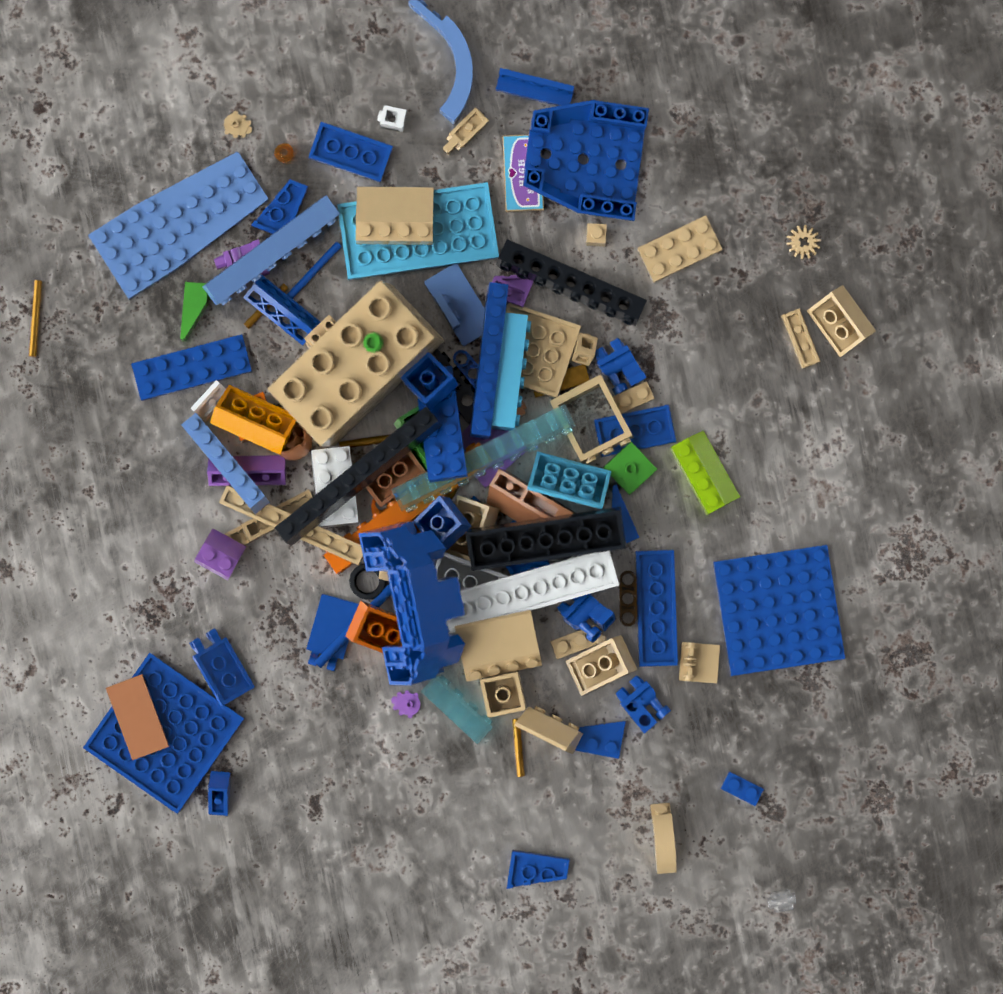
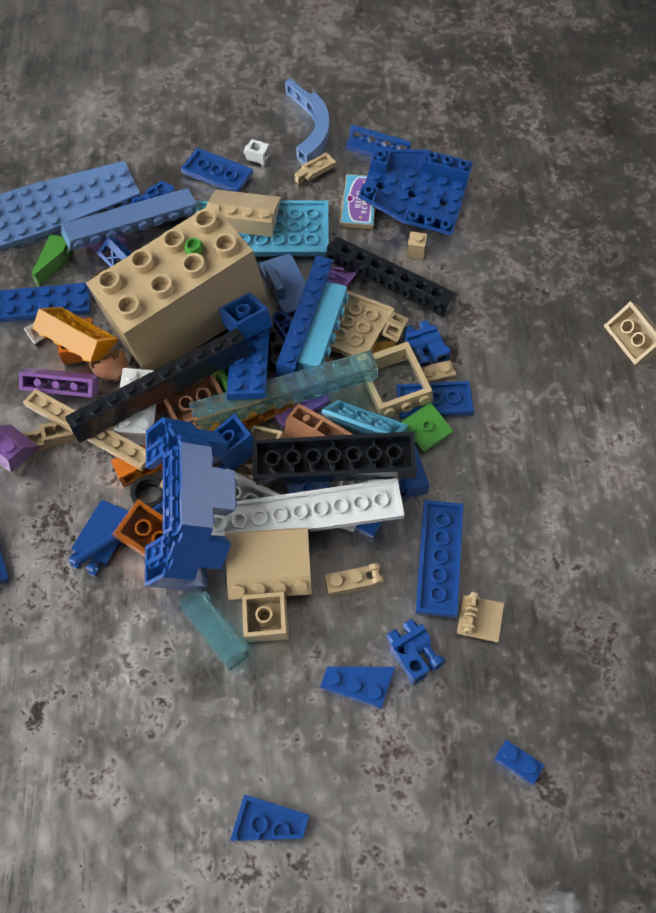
camera: 10 degrees right, 25 degrees down
medium blue arch [181,413,270,514] -> none
tan piece [224,111,252,138] -> none
clear orange plate [274,143,294,163] -> none
medium lavender piece [391,690,420,718] -> none
pearl gold bar [512,719,525,777] -> none
tan slope [514,706,583,754] -> none
blue hips [557,594,616,643] -> none
tan slope [565,635,638,696] -> none
dark brown beam [619,571,637,627] -> none
tan plate [637,216,723,283] -> none
tan arch [650,803,677,874] -> none
lime slope [670,430,740,515] -> none
blue plate [713,545,845,676] -> none
tan tile [781,308,820,369] -> none
tan gear [787,225,821,259] -> none

